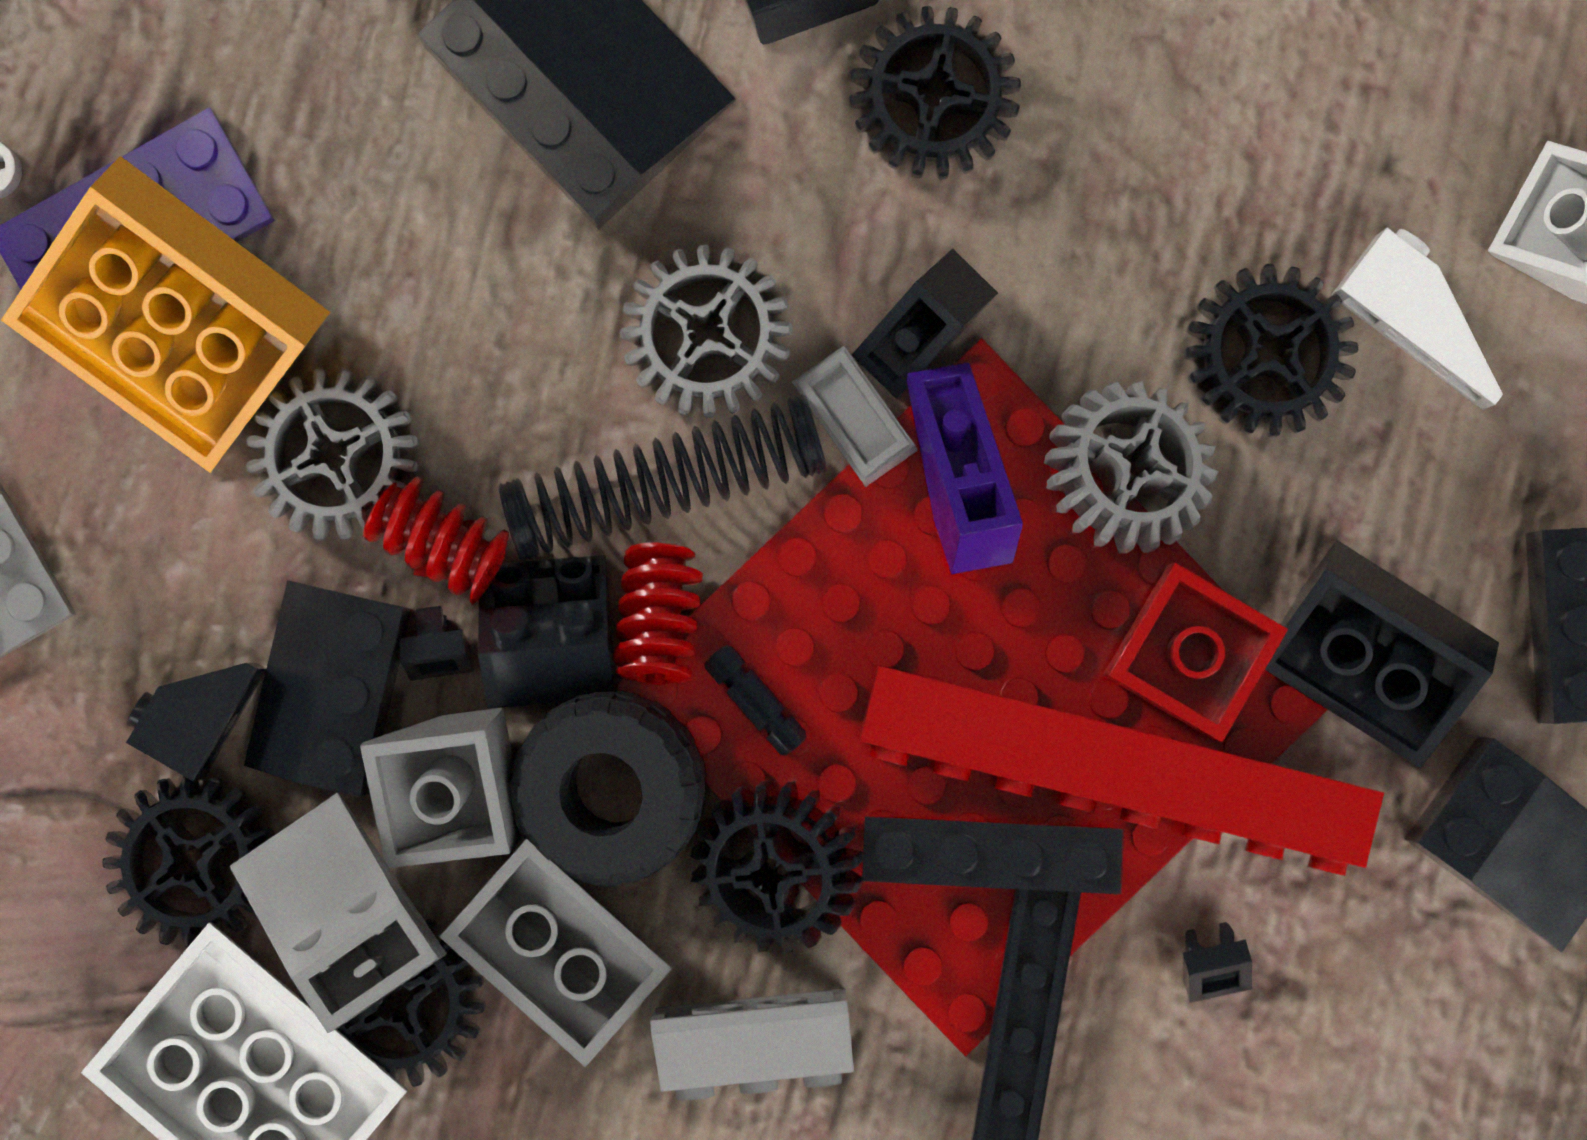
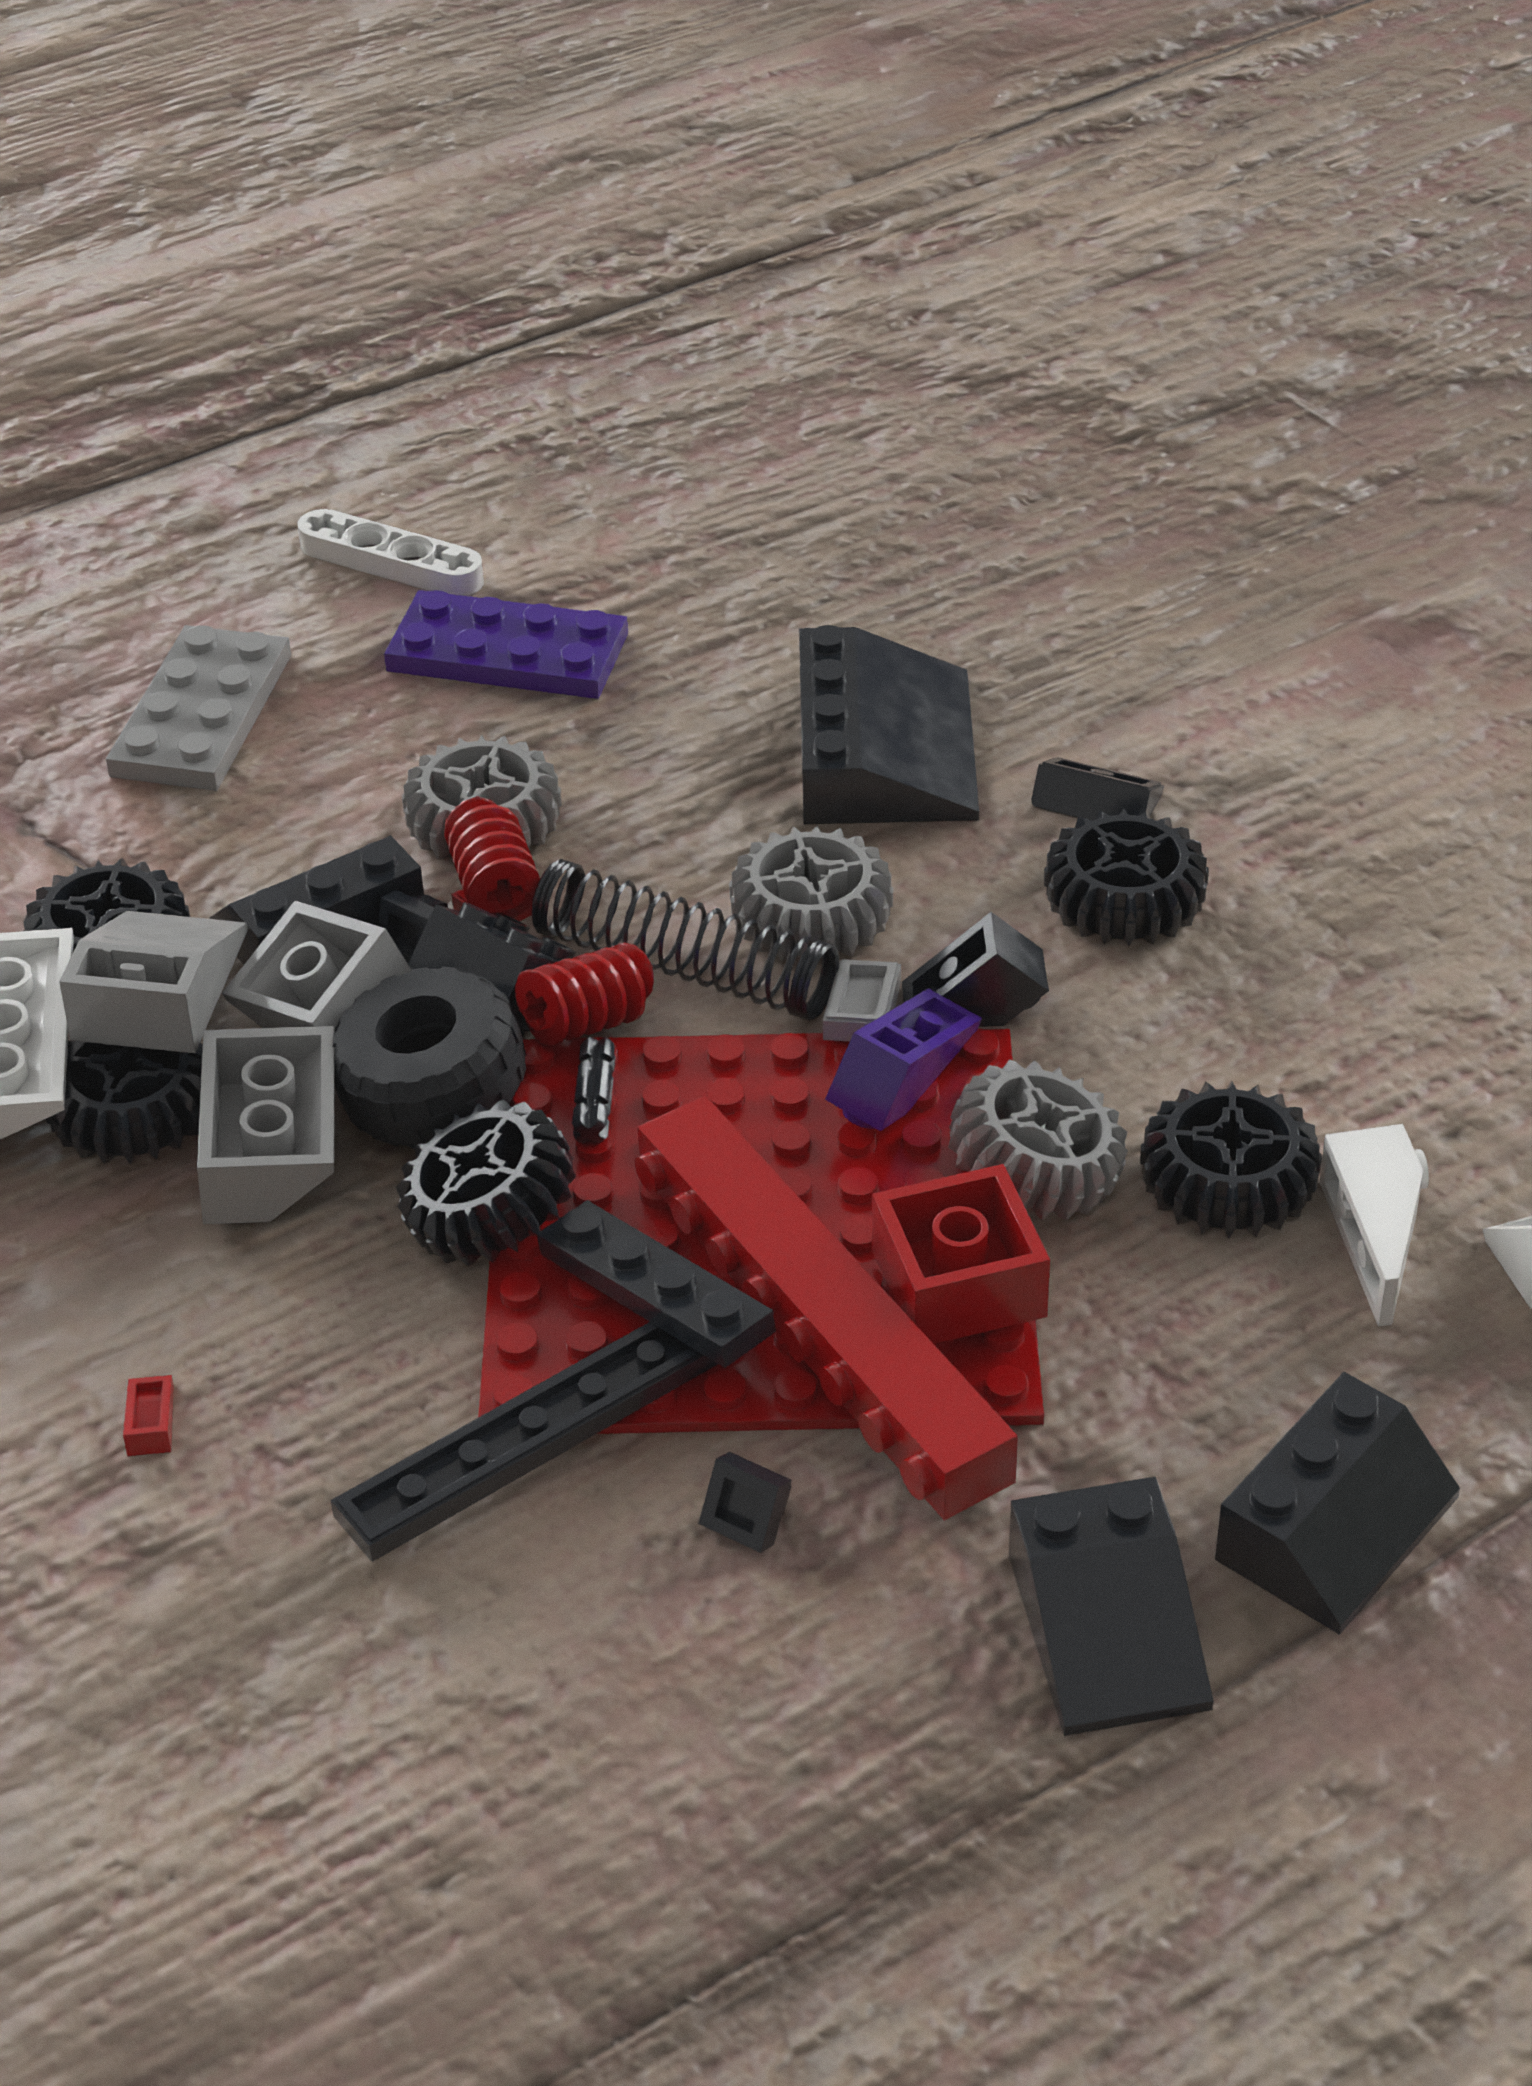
camera: 40 degrees right, 45 degrees down
light orange slope [1,156,330,473] -> none
black slope [126,663,266,781] -> none
light grey slope [650,988,854,1100] -> none
black slope [1265,539,1499,768] -> none

